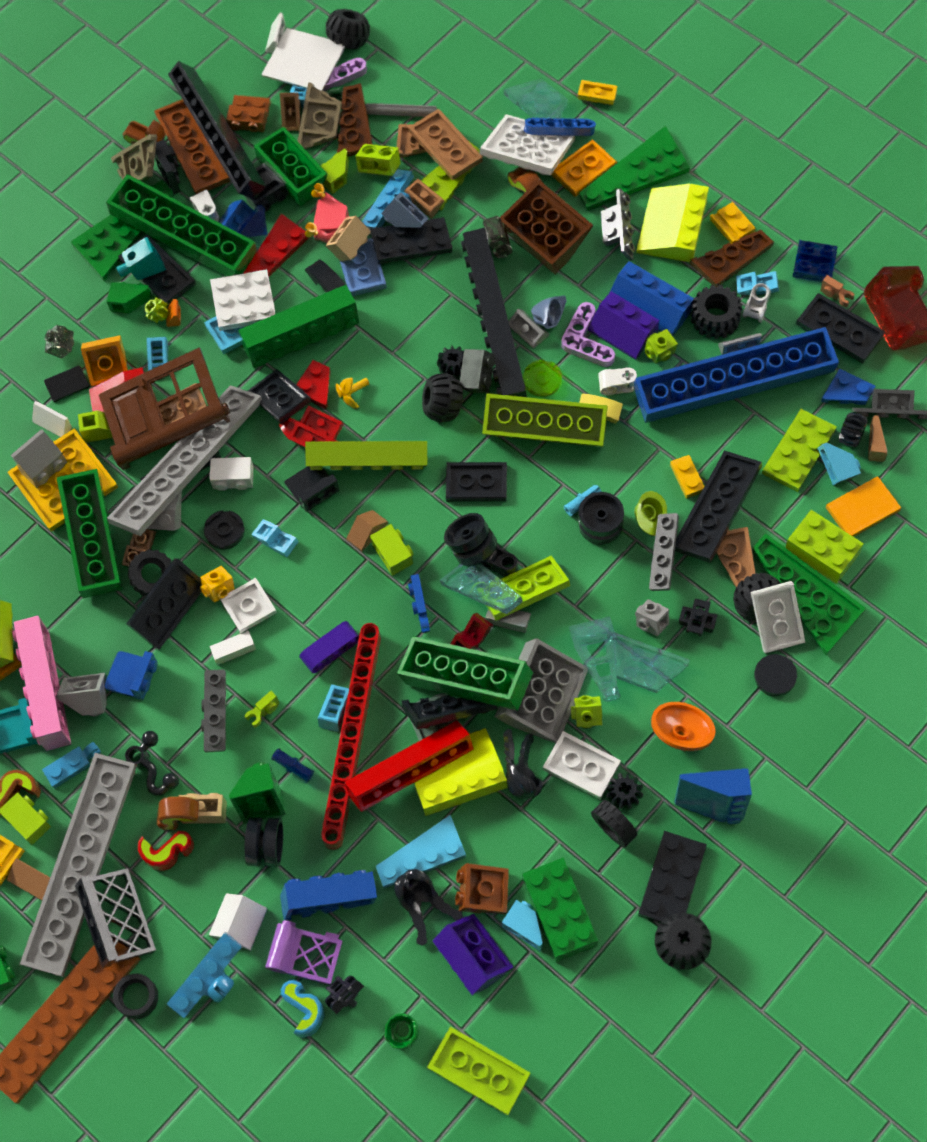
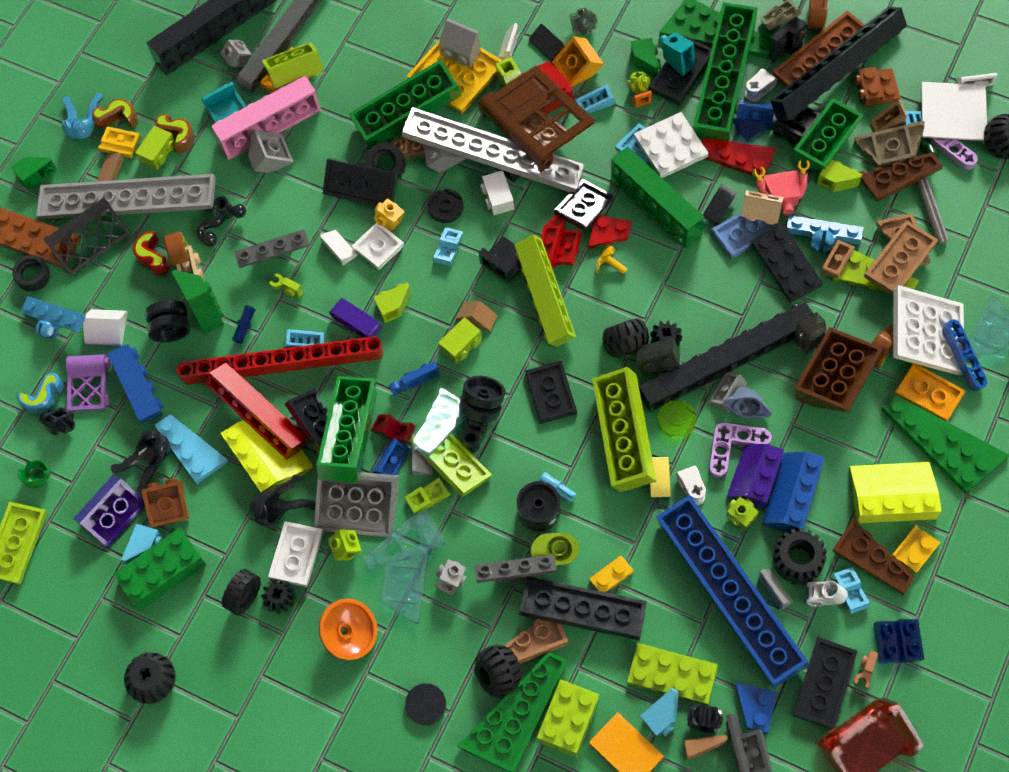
camera: 75 degrees right, 0 degrees up
dark azure plate [42,742,101,789] -> none
blue bracket [104,651,158,700] -> none
lime brick [356,144,401,176] -> none
sand blue slope [381,192,429,228] -> none
bracket [601,188,635,261] -> none
black plate [638,831,707,923] -> none
slope [674,768,752,824] -> none
black piece [679,598,717,637] -> none
white tile [751,581,806,653] -> none
none -> blue slope [372,439,410,475]
none -> lime slope [374,282,411,323]
none -> lime slope [405,477,451,514]

